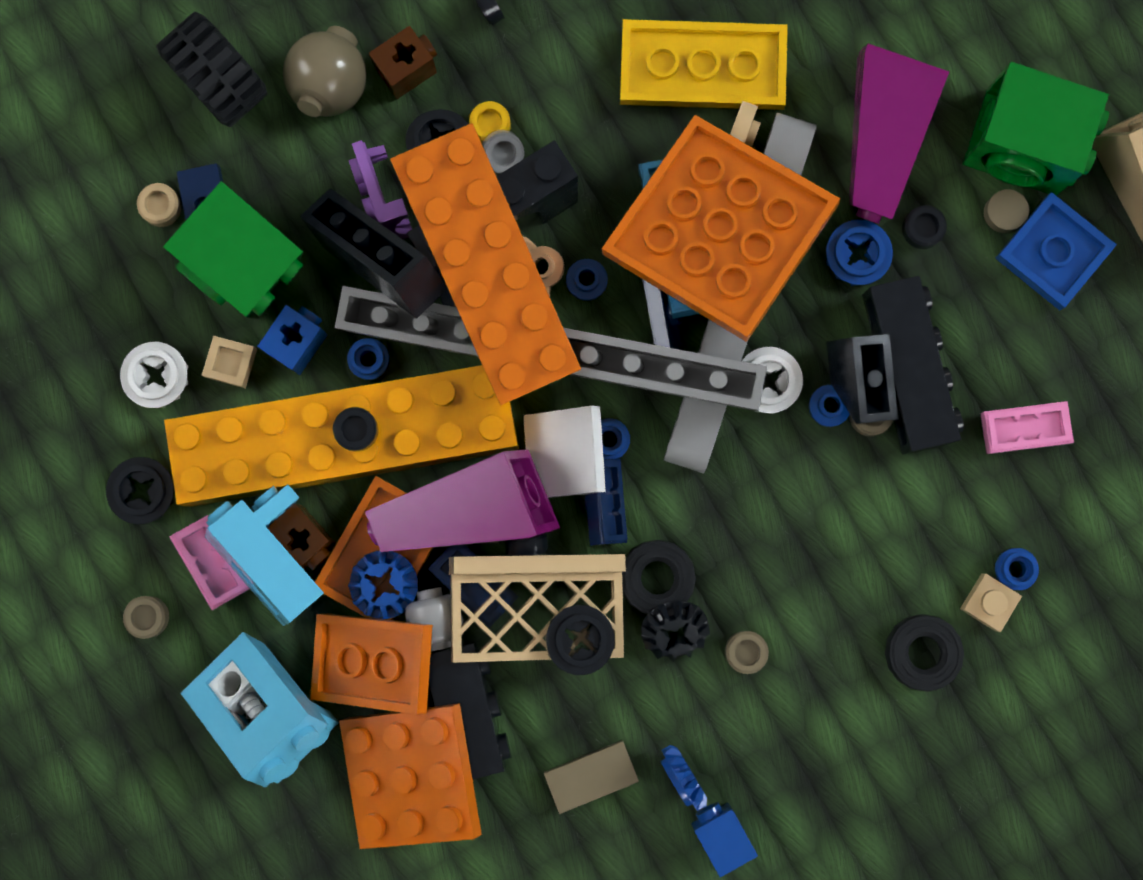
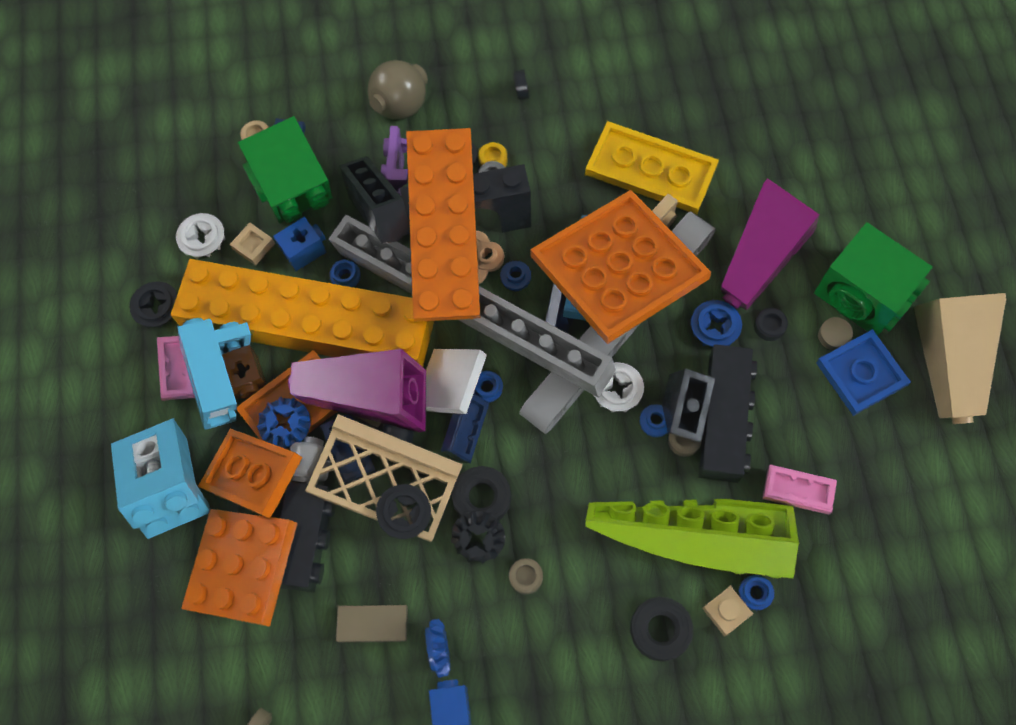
camera: 25 degrees right, 15 degrees down
dark tan tile [123,596,169,639] -> none
black tyre [156,11,268,128] -> none
black tile [333,407,379,452] -> none
reddish brown brick [368,25,437,99] -> none
none -> lime wedge [585,499,799,578]

